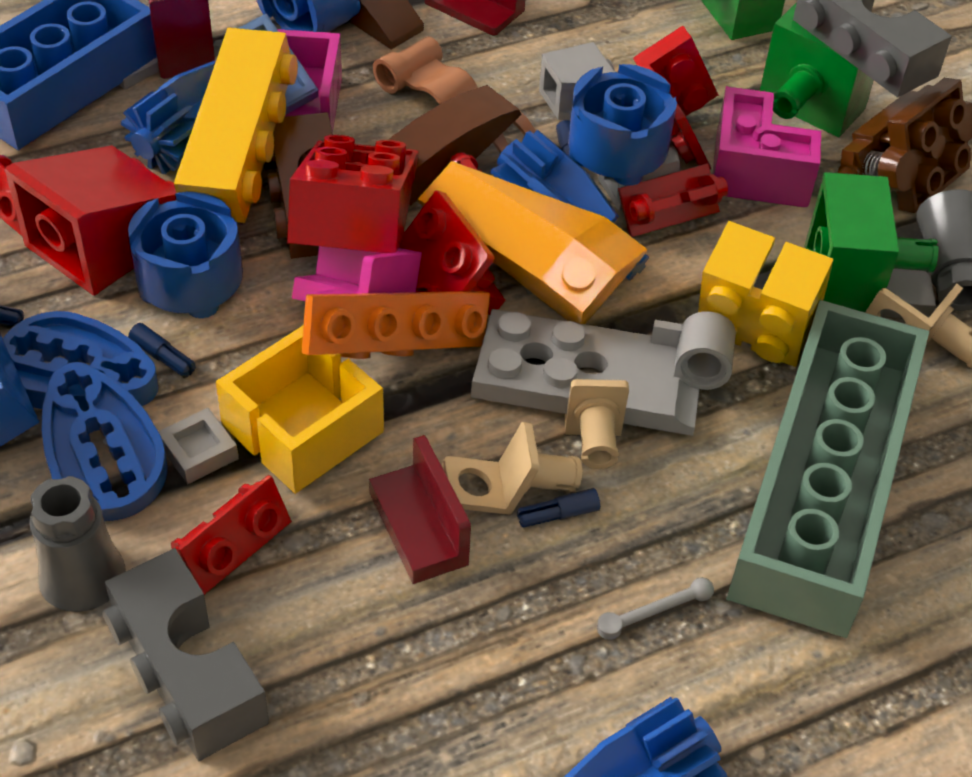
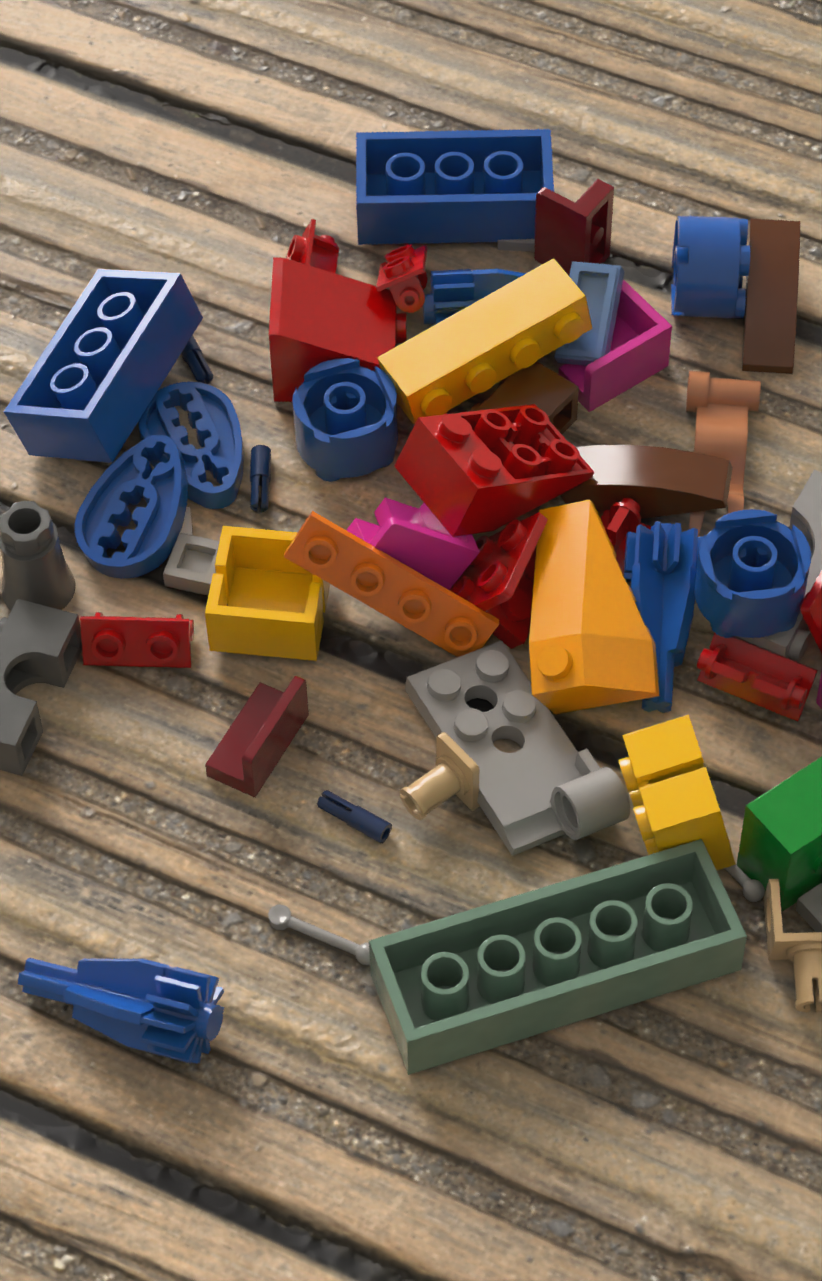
camera: 55 degrees right, 5 degrees up
tan bracket [442,422,583,515] -> none
none -> red hinge [376,244,428,313]

